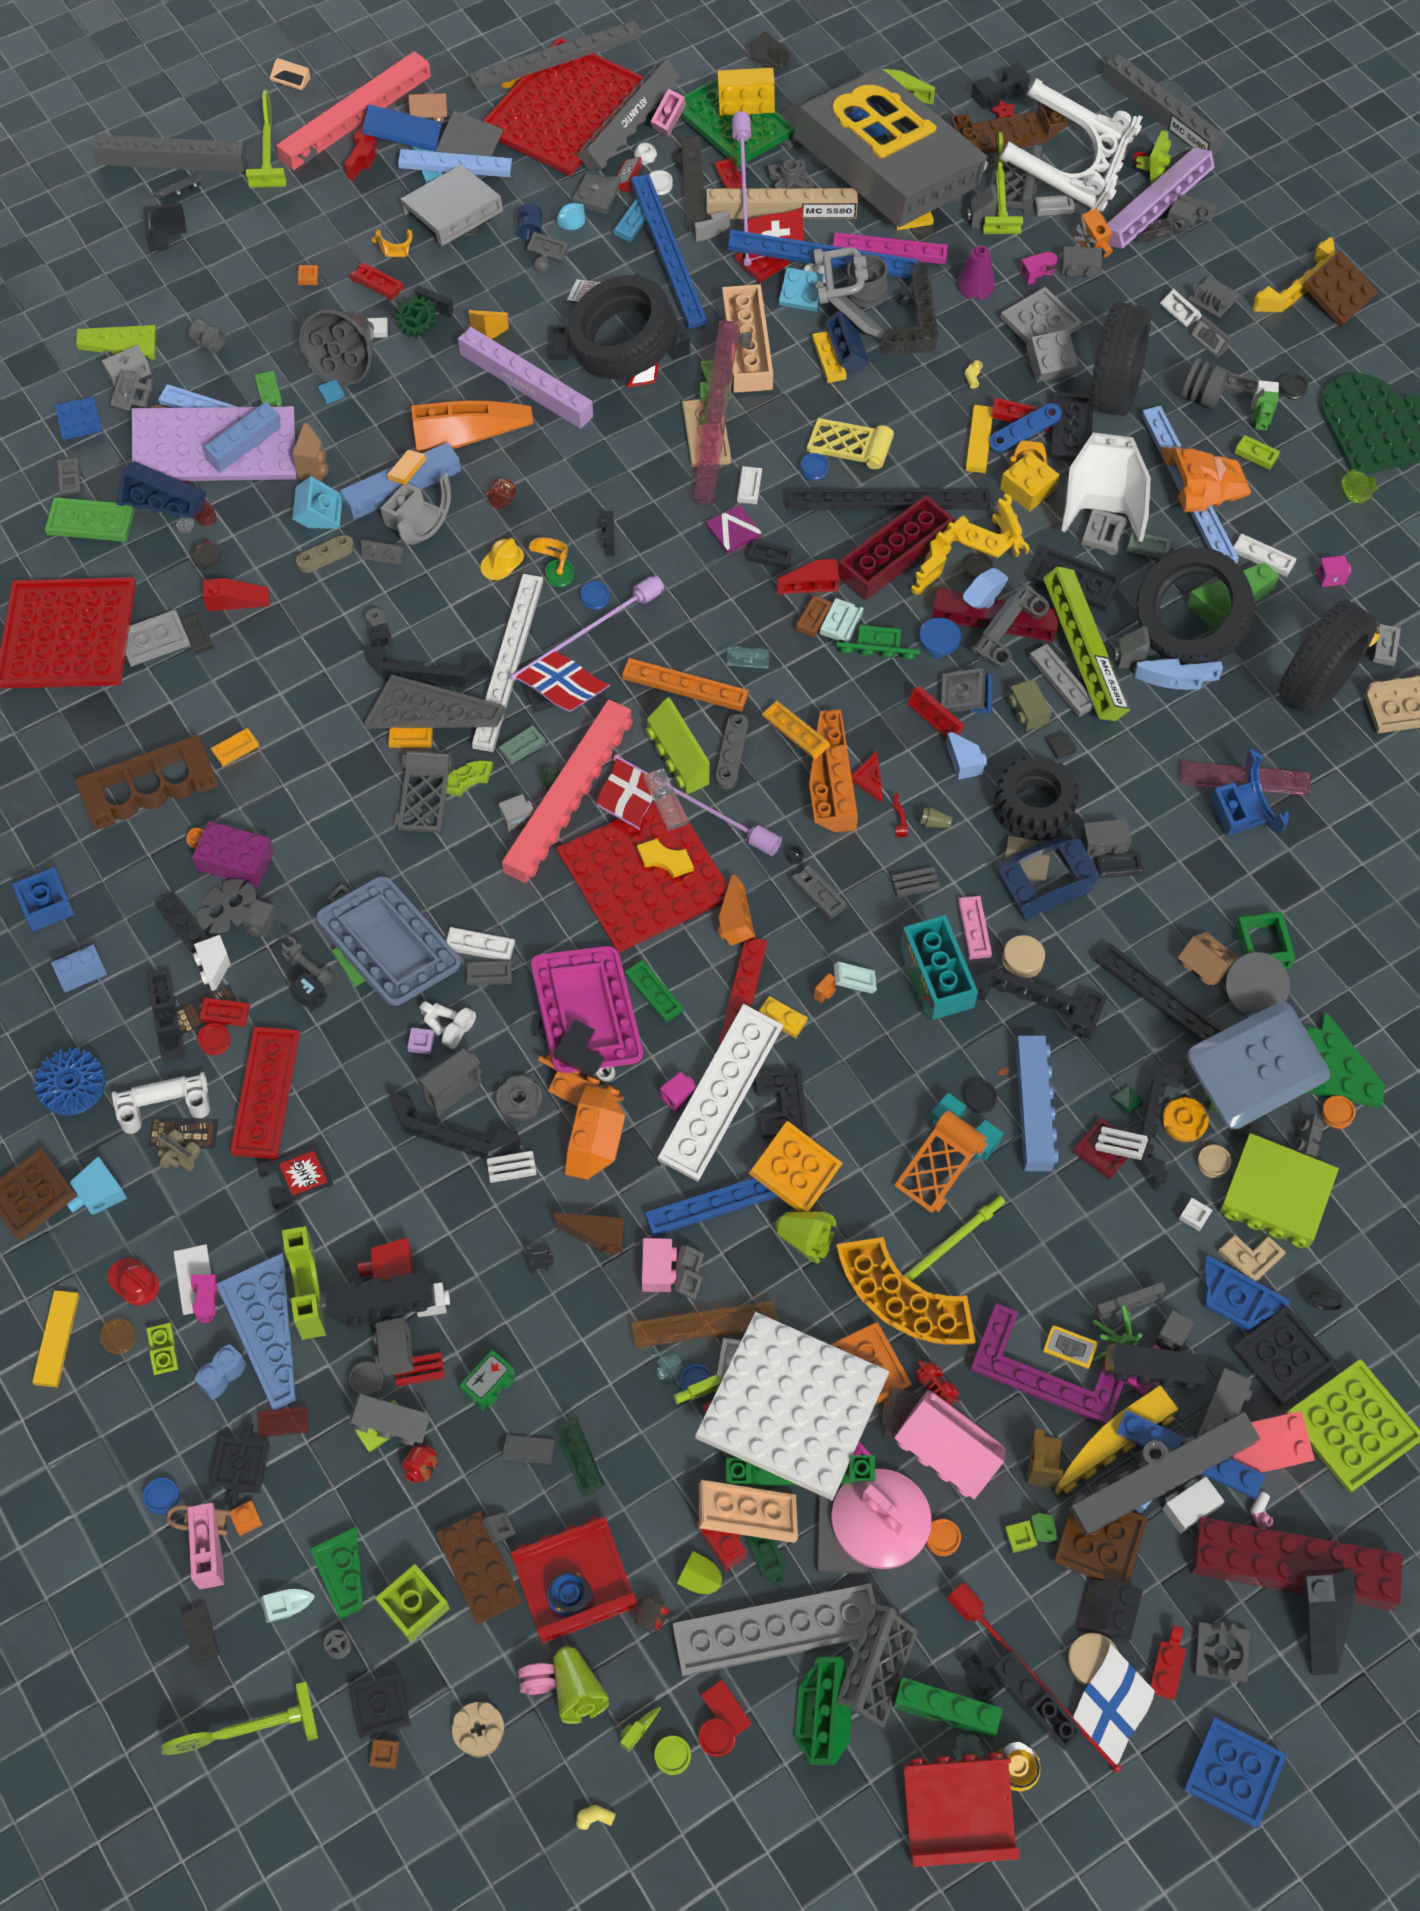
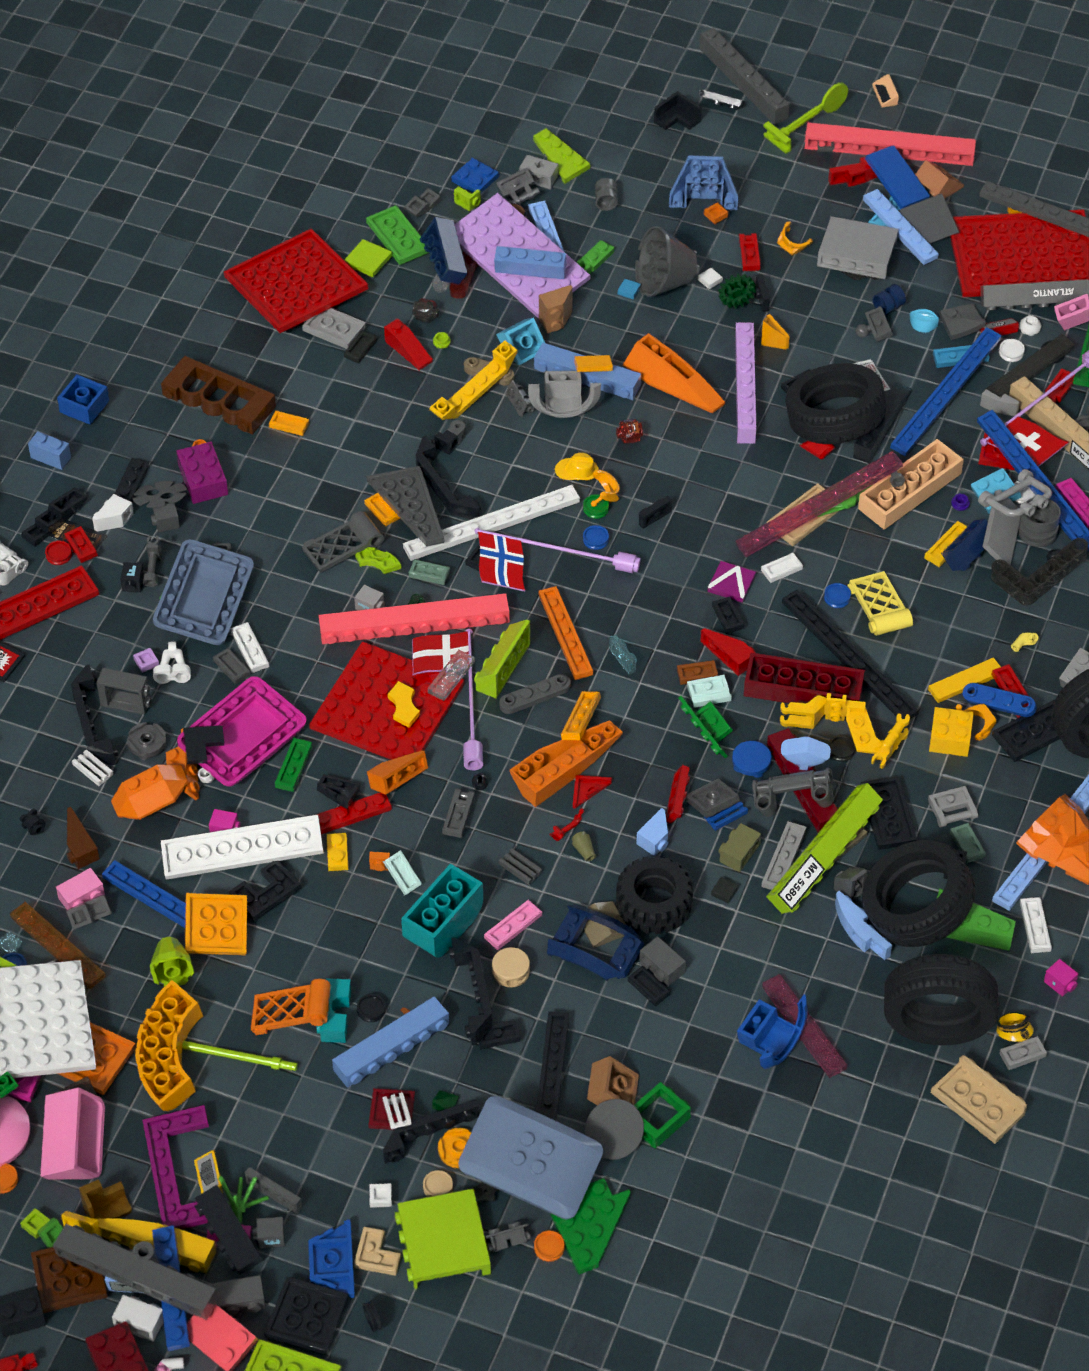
camera: 55 degrees right, 10 degrees down
red hinge [915,1361,962,1406] -> none
white windscreen [1062,432,1151,542] -> none
none -> yellow tile [61,1211,101,1236]
none -> black wing [317,774,361,809]
none -> lime tile [344,239,392,277]
none -> yellow slope [429,340,518,420]
none -> lime plate [433,332,451,349]
none -> lime bracket [454,186,481,212]
none -> medium blue wedge [669,156,738,210]
none -> dark purple plate [951,494,970,511]

